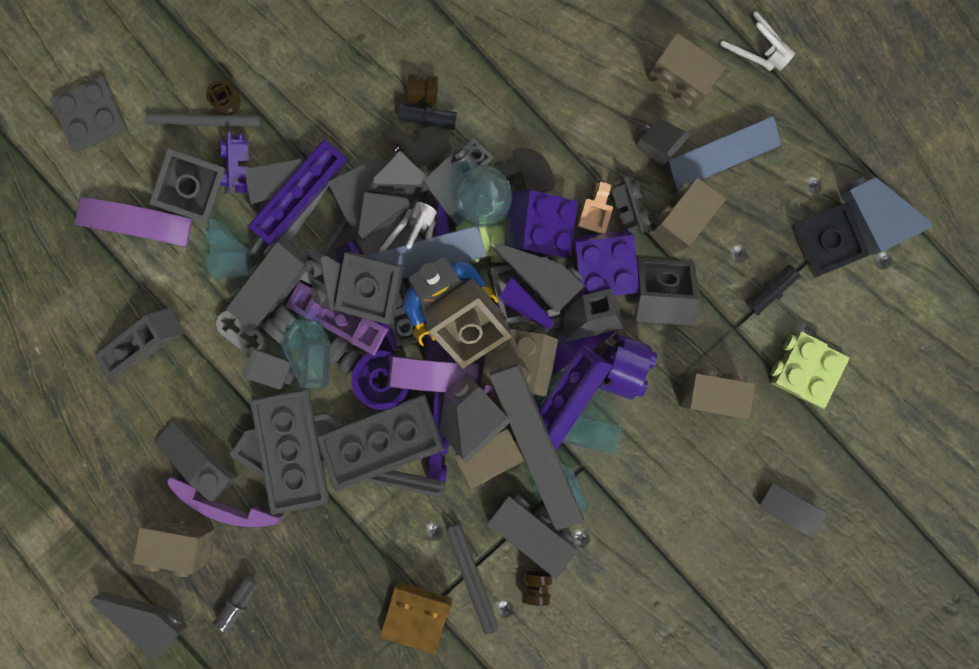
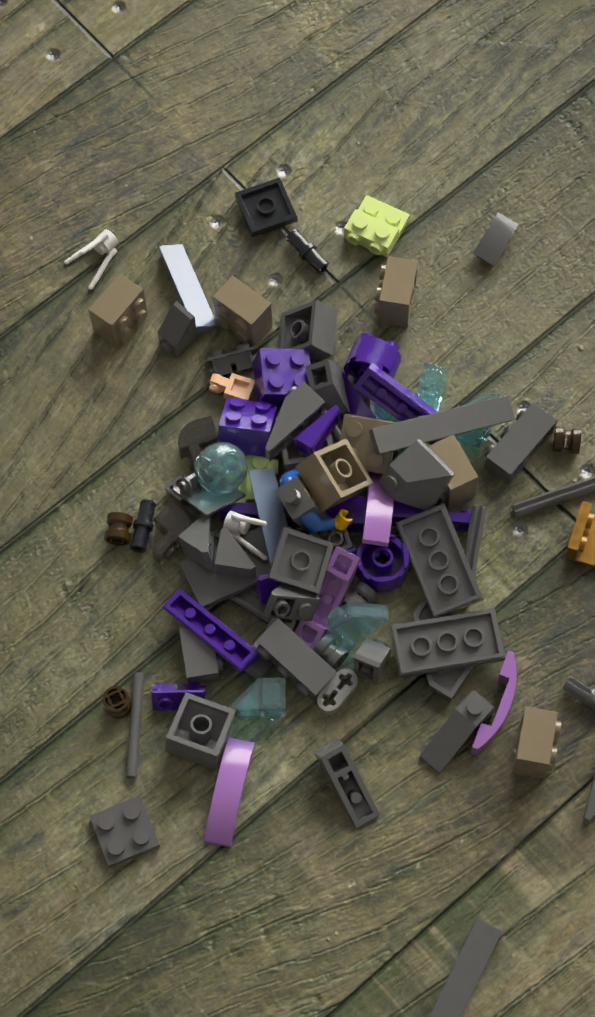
camera: 85 degrees left, 20 degrees down
sand blue slope [841,177,933,255] -> none

